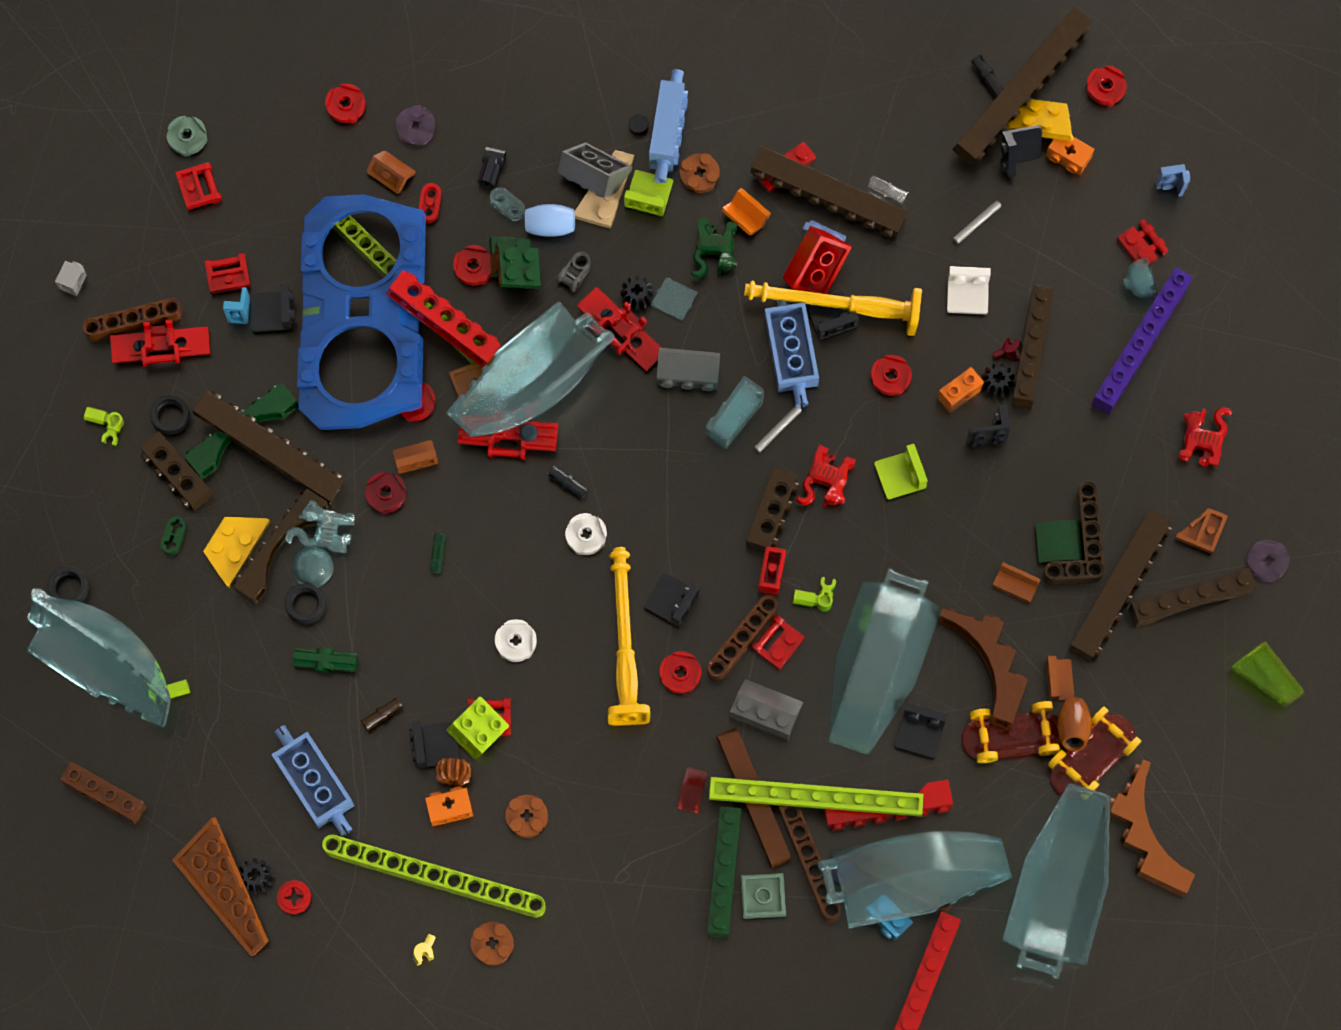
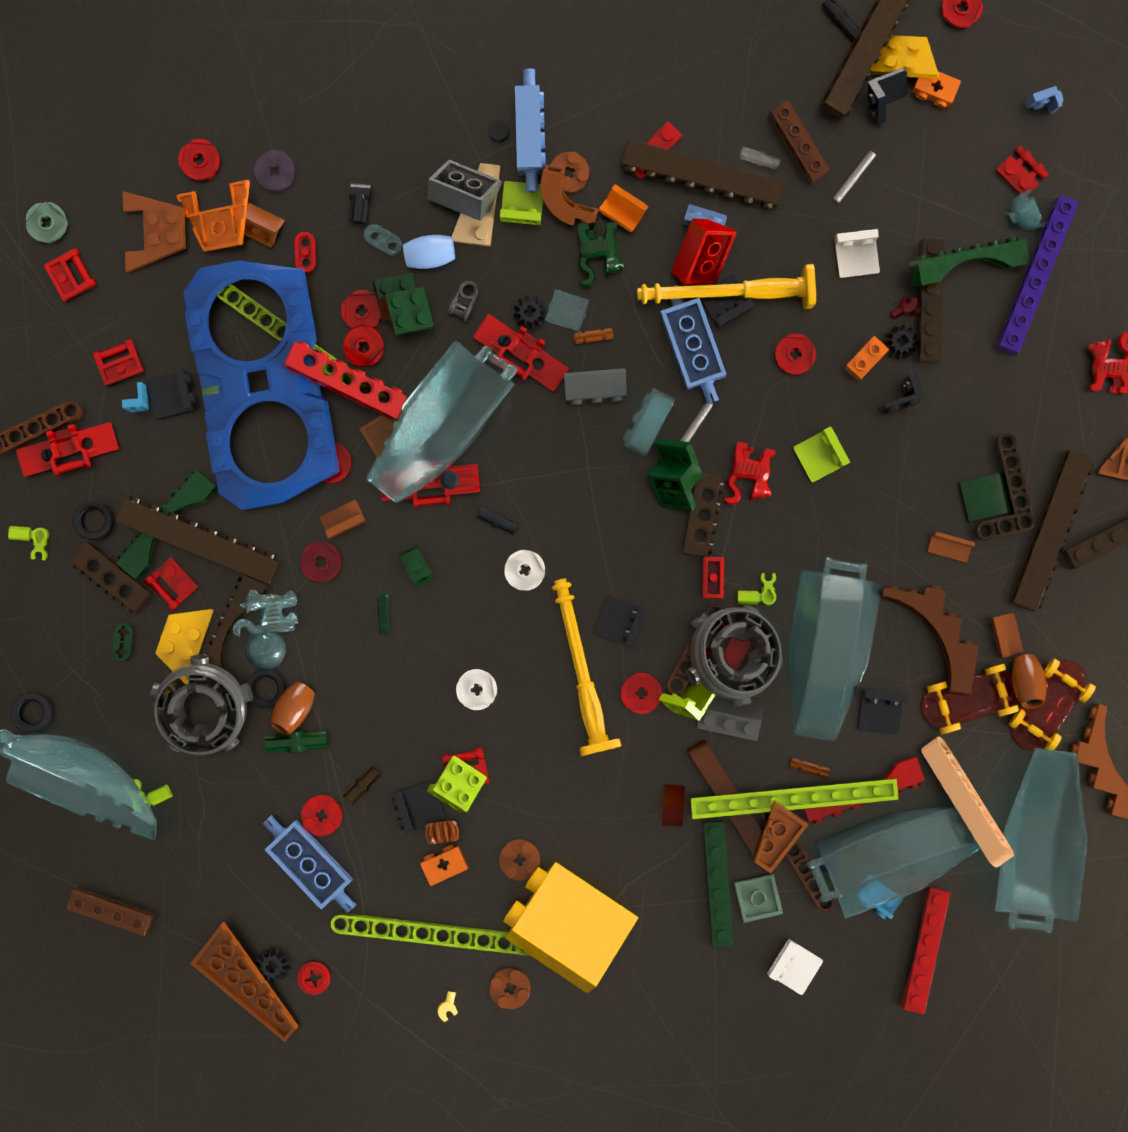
camera: 15 degrees left, 15 degrees up
none -> dark orange wing [122,191,186,273]
none -> red plate [144,557,199,612]
none -> dark grey piece [149,654,253,756]
none -> orange wing [176,180,250,252]
none -> dark orange piece [269,682,315,735]
none -> red plate [301,795,343,836]
none -> red plate [343,324,384,366]
none -> dark green torso [399,545,435,588]
none -> yellow brick [503,862,639,994]
none -> dark orange arch [541,165,599,226]
none -> dark orange axle [573,328,613,344]
none -> dark green bracket [647,438,703,511]
none -> lime bracket [659,682,715,721]
none -> dark grey piece [686,605,783,707]
none -> dark orange wing [754,800,808,873]
none -> white bracket [767,938,823,995]
none -> reddish brown brick [768,100,830,184]
none -> dark orange axle [790,758,830,778]
none -> dark green arch [908,237,1030,287]
none -> light nougat beam [921,736,1014,868]

